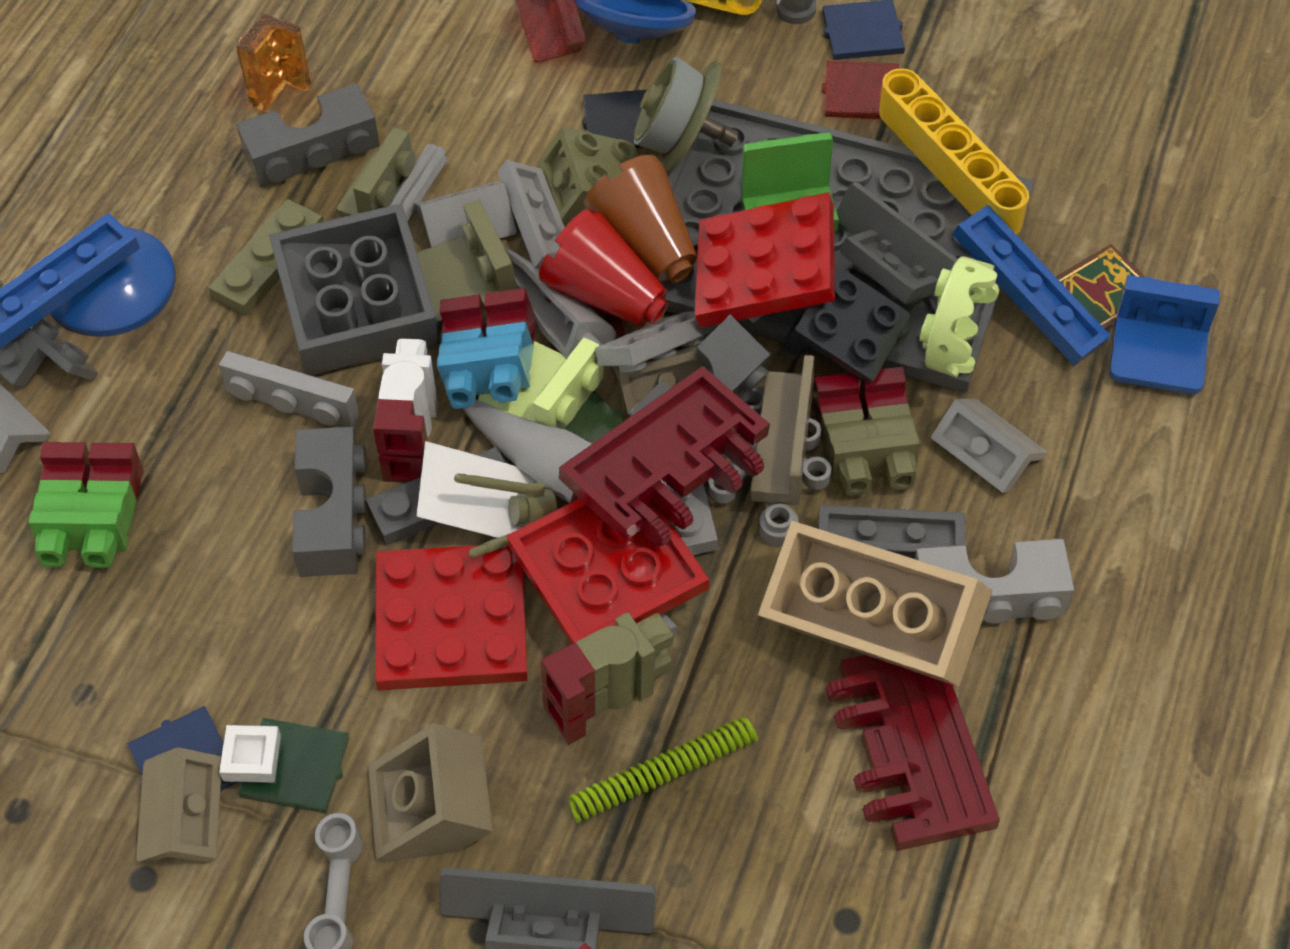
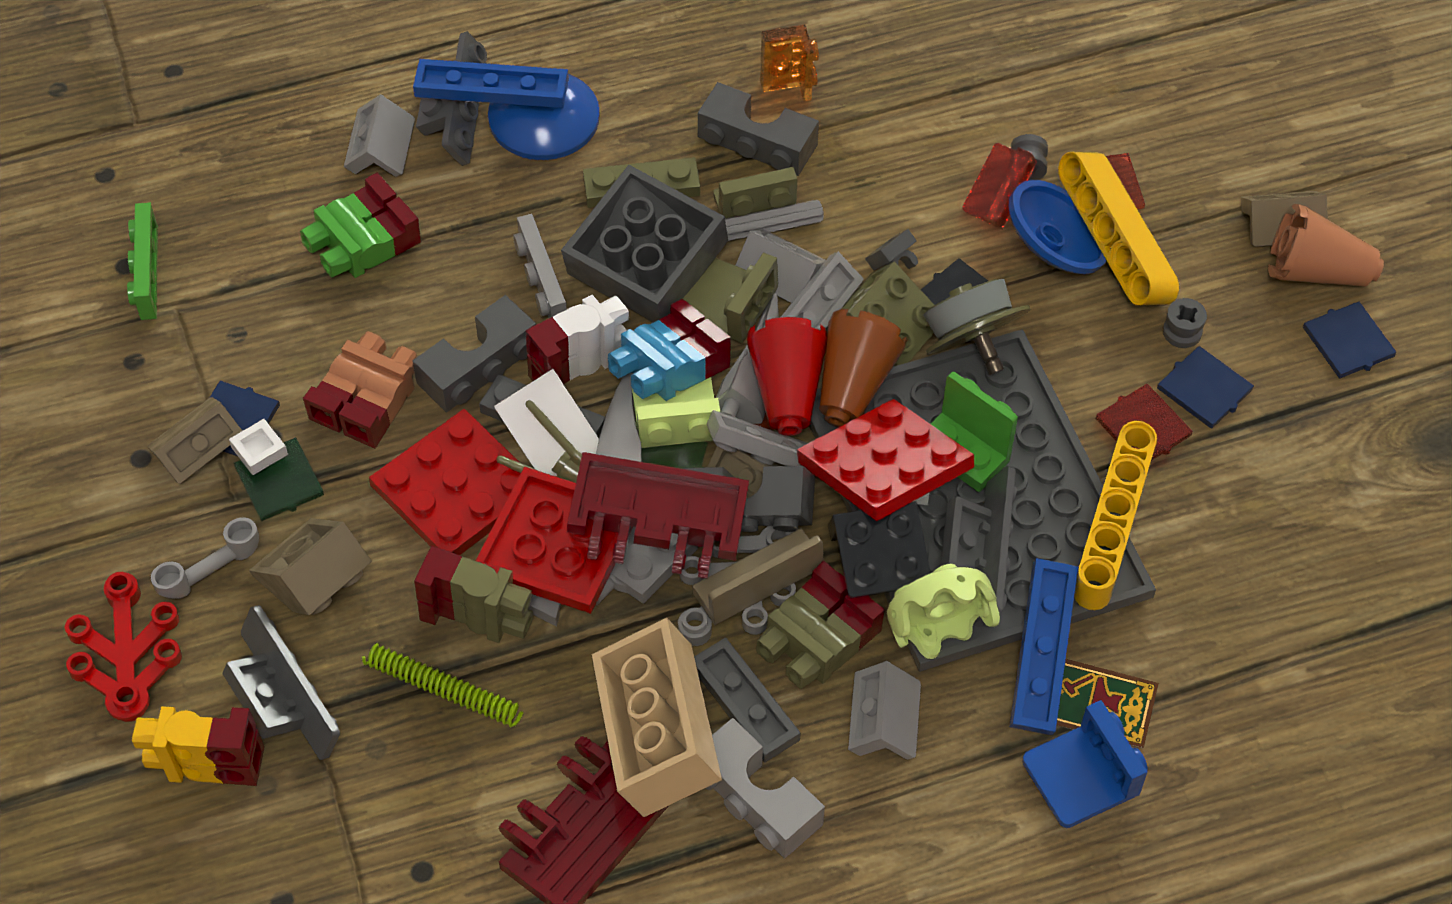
camera: 50 degrees right, 0 degrees up
none -> hips [303,331,417,449]
none -> dark grey tile [865,229,918,271]

